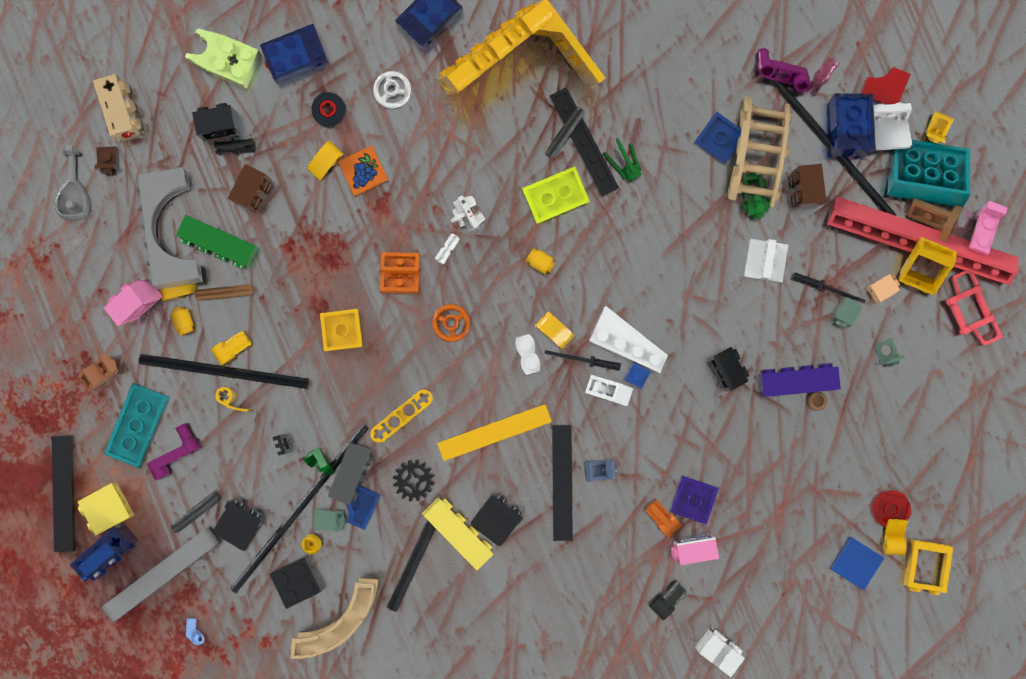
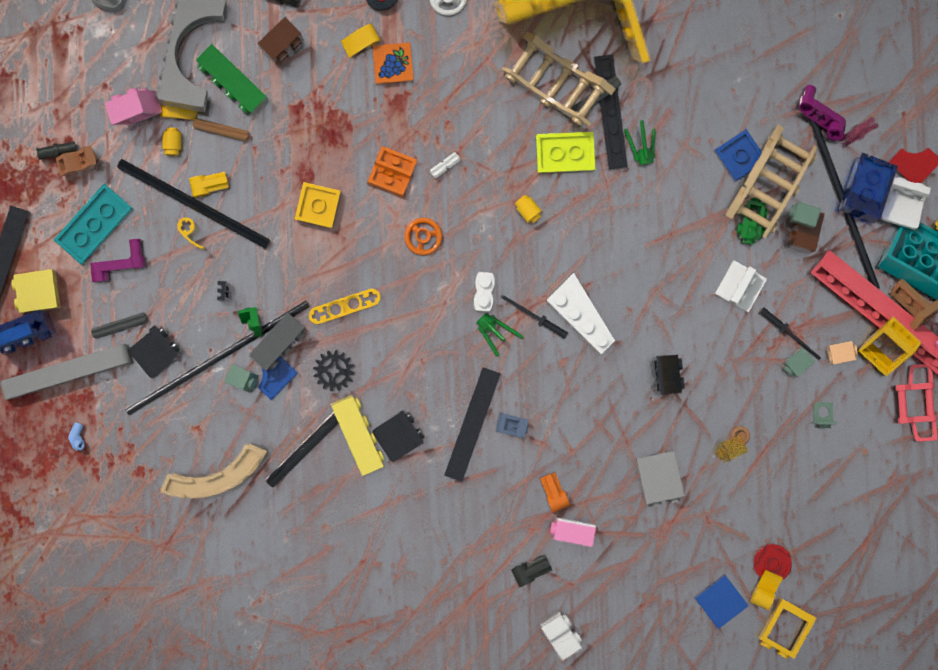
camera: 20 degrees right, 0 degrees up
black brick [269,555,324,609] -> none
yellow tile [301,534,322,555] -> none
yellow tile [437,404,552,461] -> none
white hips [451,195,485,233] -> none
yellow panel [535,311,574,349] -> none
white arch [585,375,633,406] -> none
blue brick [623,363,651,389] -> none
dark purple tile [670,476,719,524] -> none
dark purple brick [759,363,841,397] -> none
none -> pearl dark grey pin [36,141,77,160]
none -> green plant [476,313,524,356]
none -> tan fence [501,32,615,127]
none -> light grey brick [636,451,684,507]
none -> clear yellow bracket [716,434,749,462]
none -> sand green brick [789,202,821,229]

